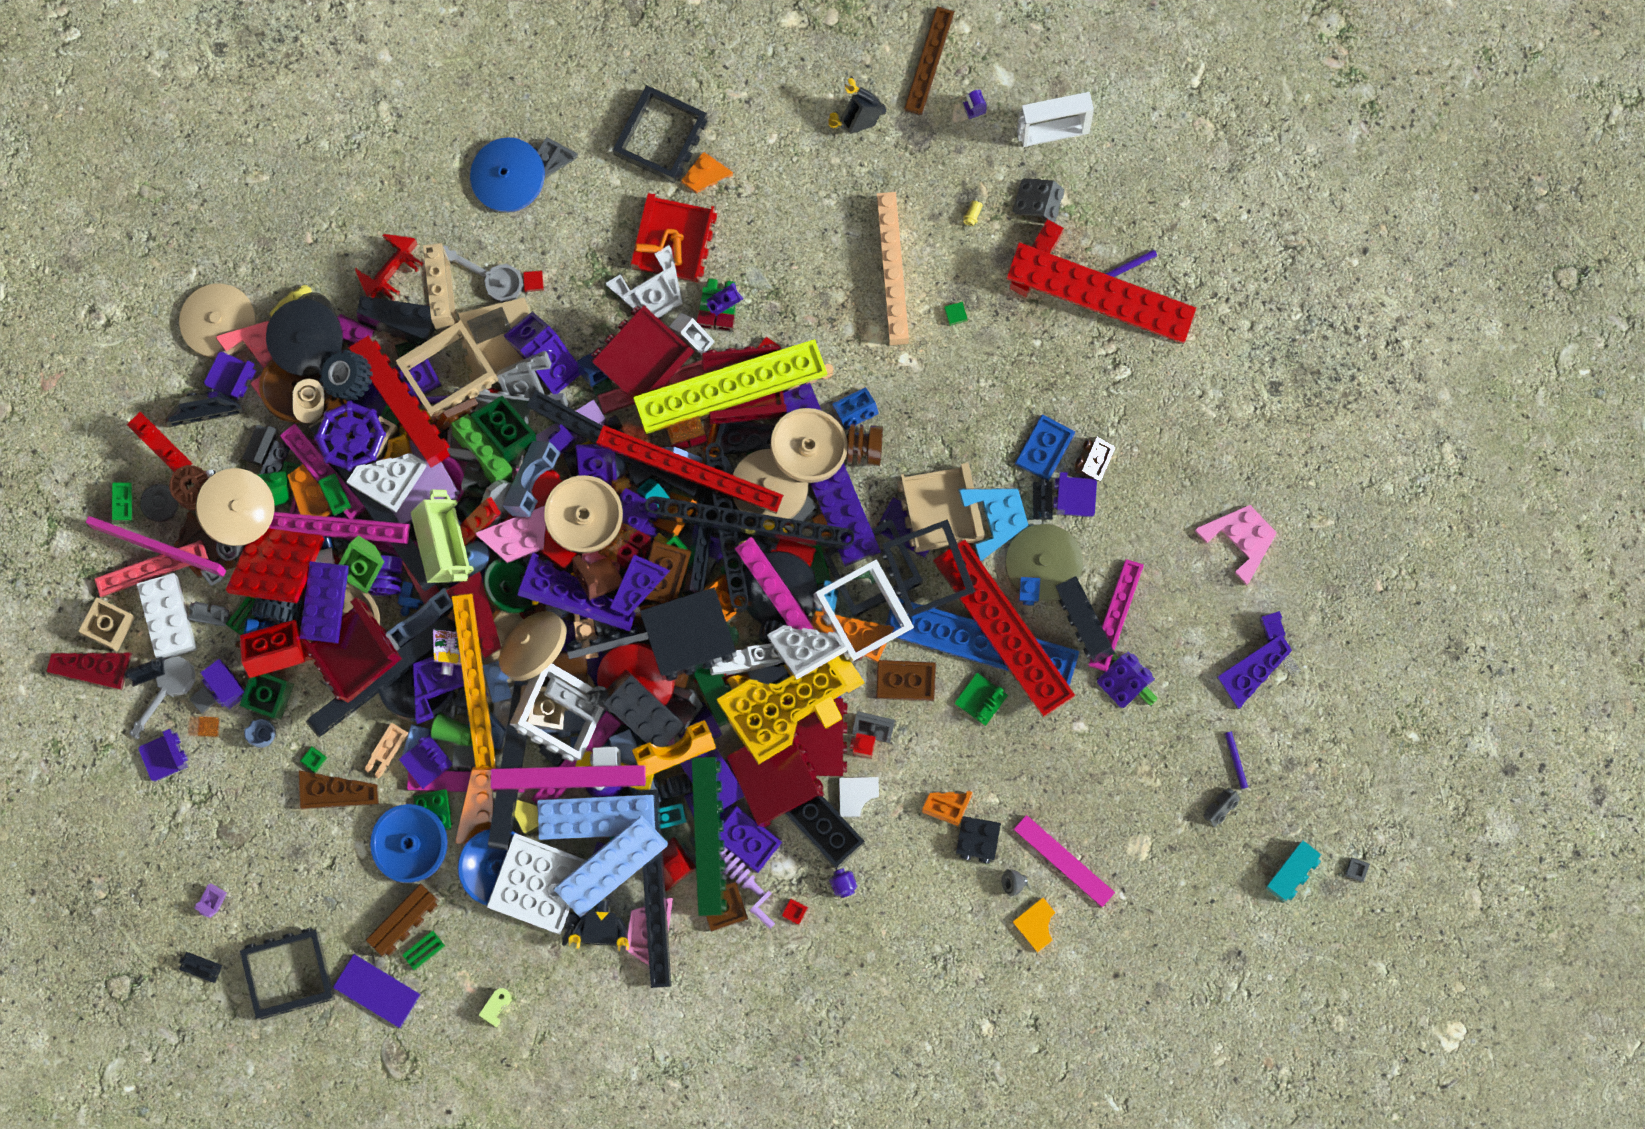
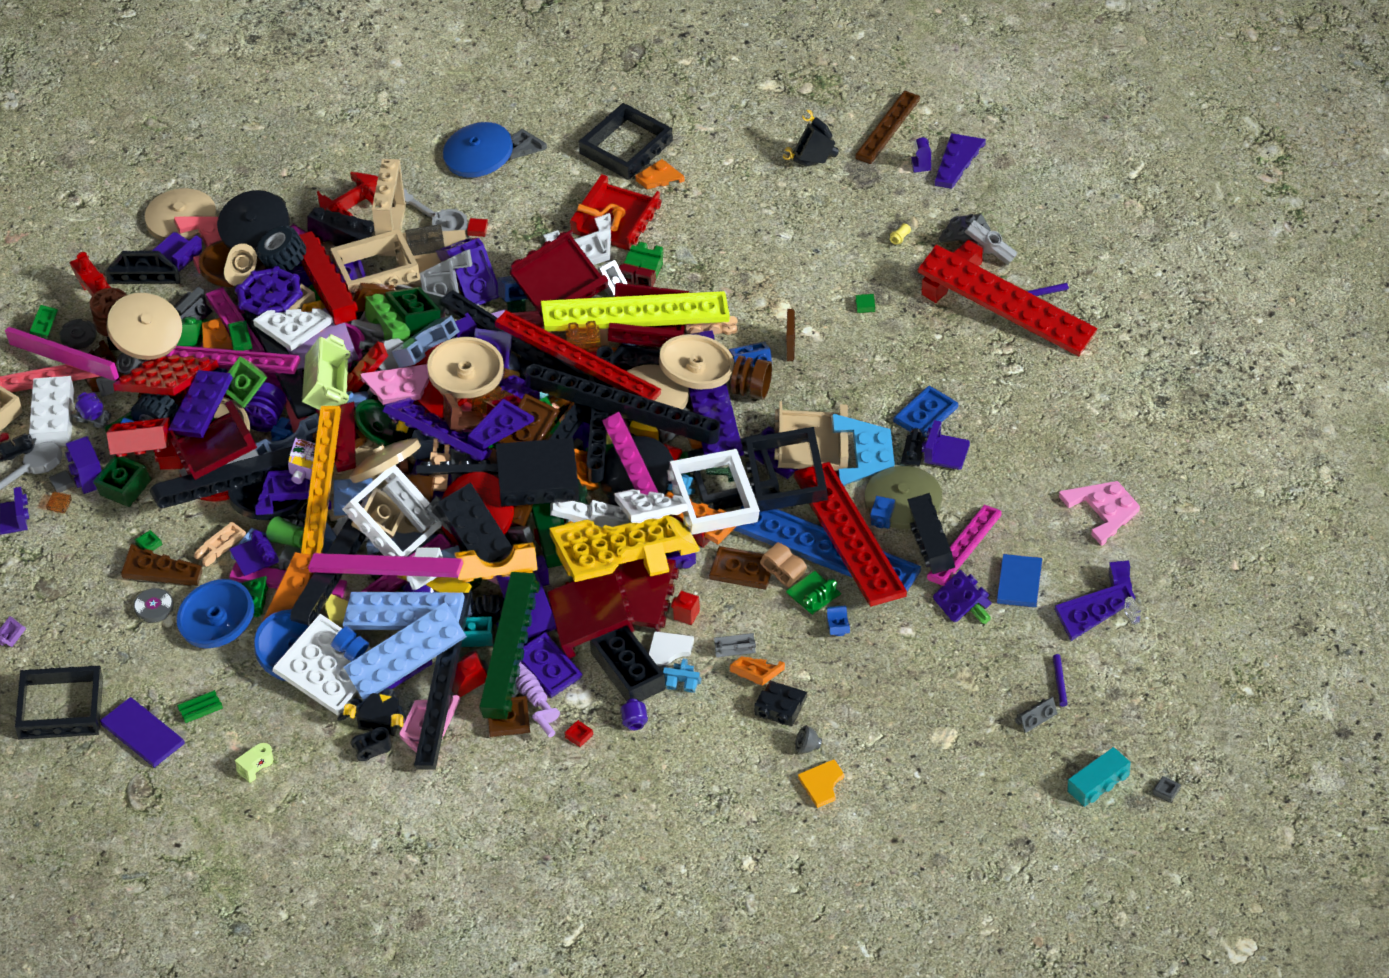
camera: 10 degrees right, 30 degrees down
sand blue hair [244,719,276,748] -> none
reddish brown brick [366,883,439,957] -> none
dark purple hips [706,283,744,316] -> none
dark grey hinge [852,711,895,743] -> none
light nougat brick [877,192,909,345] -> none
dark pink tile [1014,815,1115,908] -> none
white window [1017,92,1094,147] -> none
bracket [1074,437,1115,482] -> none
none -> dark purple head [75,392,103,421]
none -> dark grey tile [134,588,174,623]
none -> blue wheel [331,626,369,662]
none -> black piece [350,727,392,761]
none -> dark azure hips [663,658,702,693]
none -> hinge [714,633,756,658]
none -> medium nougat brick [760,542,807,587]
none -> reddish brown tile [786,309,795,361]
none -> blue bracket [827,605,850,636]
none -> dark purple wing [935,133,986,189]
none -> light grey piece [965,220,1017,265]
none -> blue tile [997,554,1042,607]

